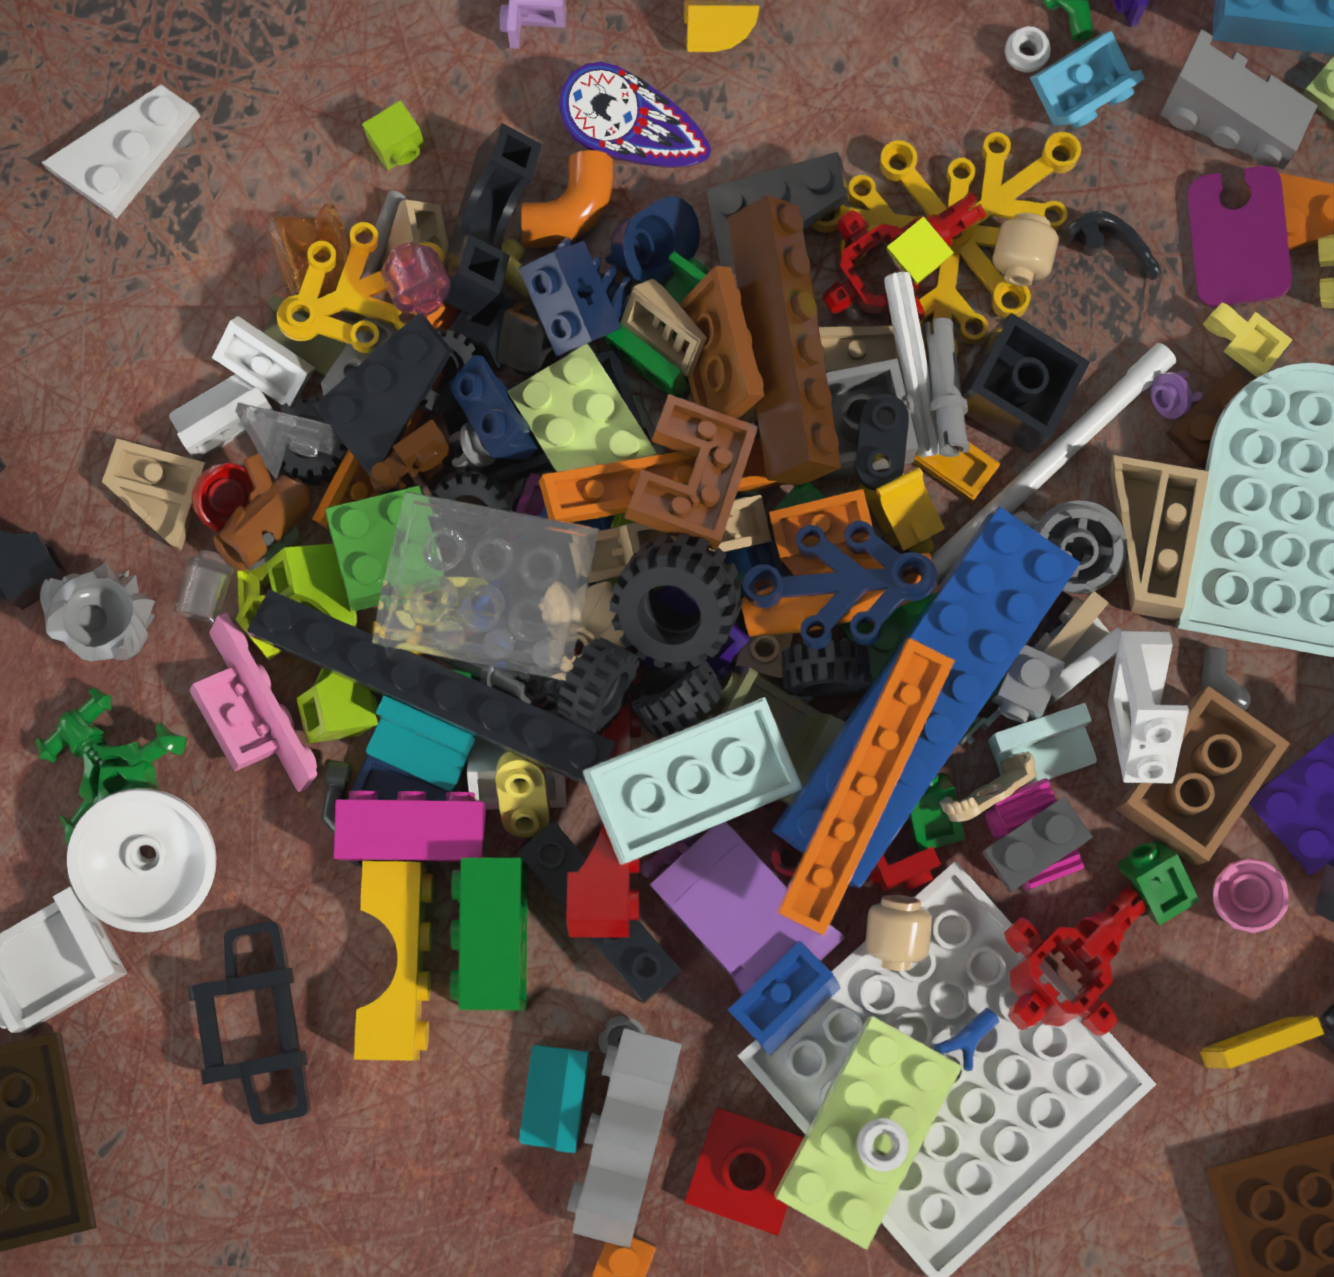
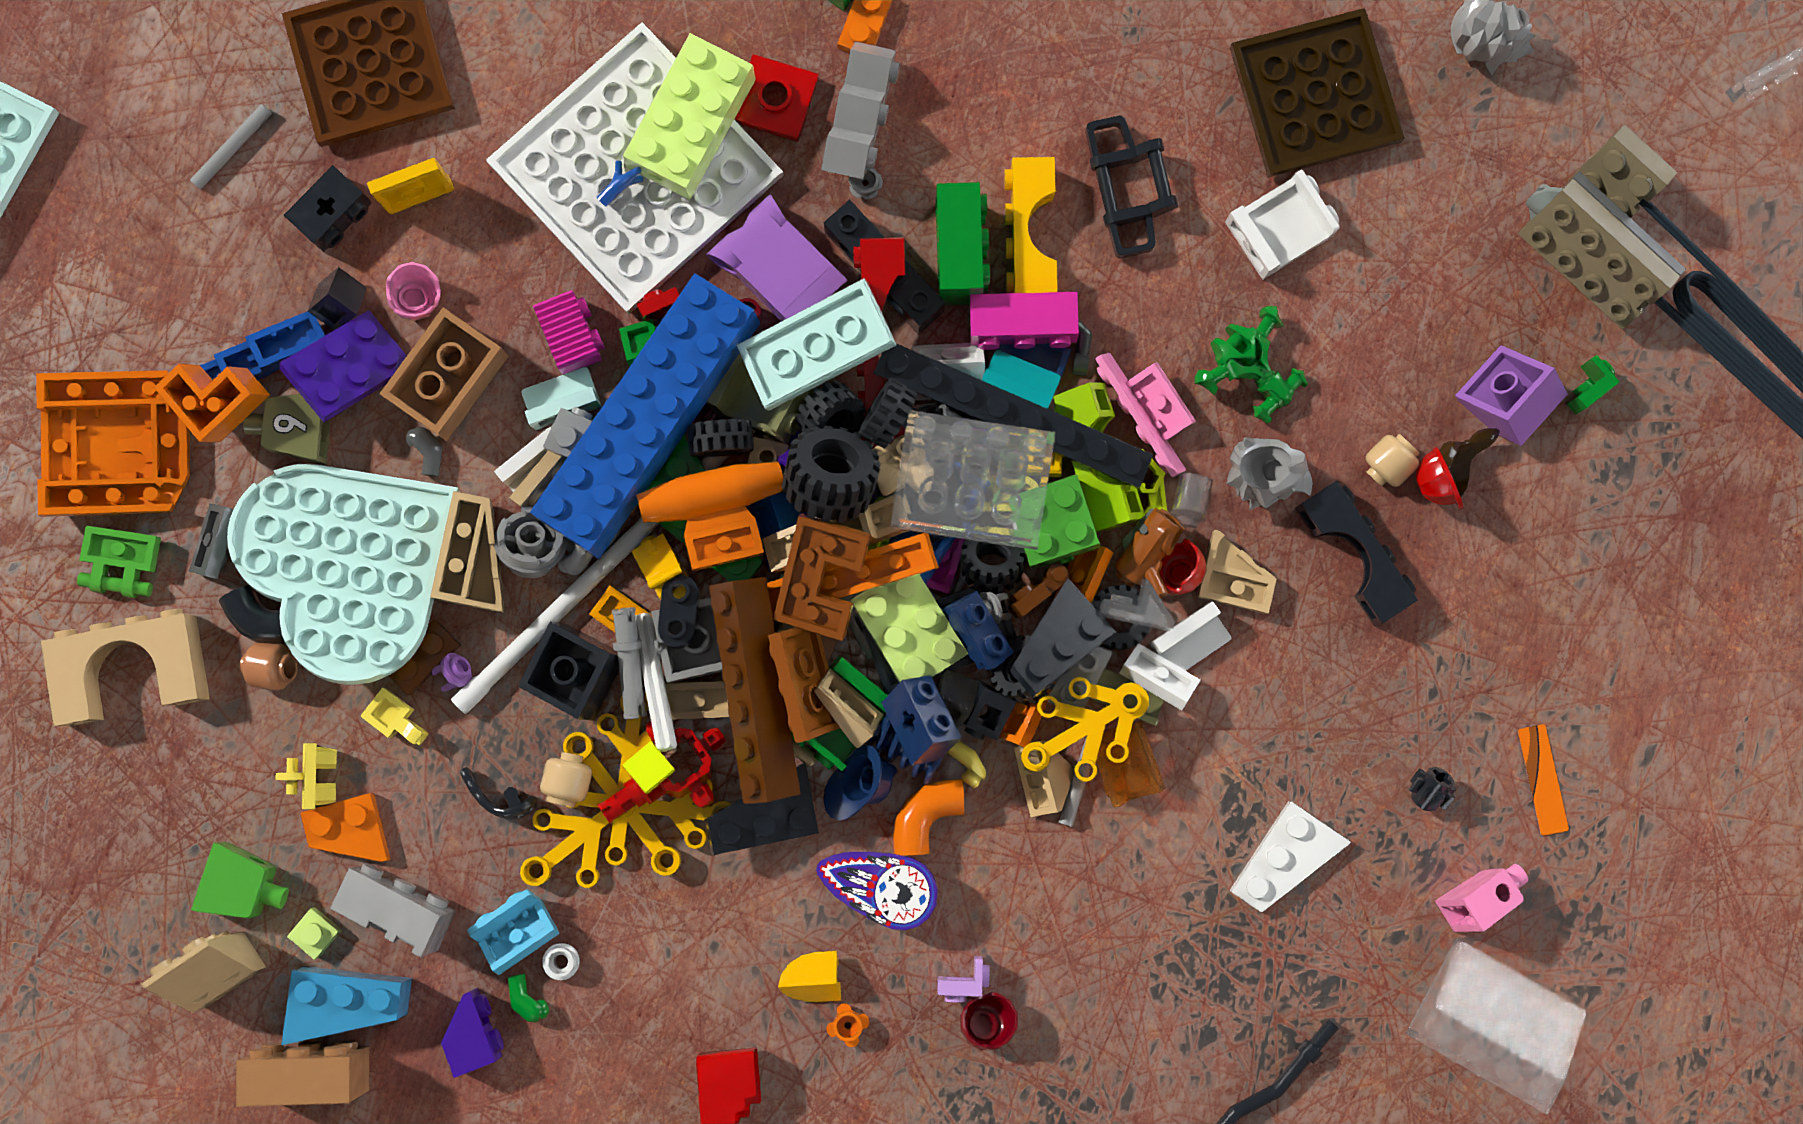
camera: 175 degrees right, 5 degrees up
white dish [67,788,217,932] -> none
lime plate [362,100,425,170] -> none
clear pink head [381,242,451,315] -> none
black arch [434,123,542,316] -> none
light yellow plate [496,751,550,838] -> none
teal panel [519,1045,590,1153] -> none
blue panel [728,941,841,1056] -> none
dark blue plant [743,521,937,649] -> none
orange plate [776,638,955,936] -> none
white plate [857,1118,909,1171] -> none
tan head [865,895,932,971] -> none
tan piece [939,751,1037,822] -> none
dark grey plate [982,796,1093,893] -> none
red piece [1004,888,1147,1037] -> none
white panel [1108,631,1189,783] -> none
green bracket [1117,841,1200,926] -> none
magenta piece [1188,166,1292,308] -> none

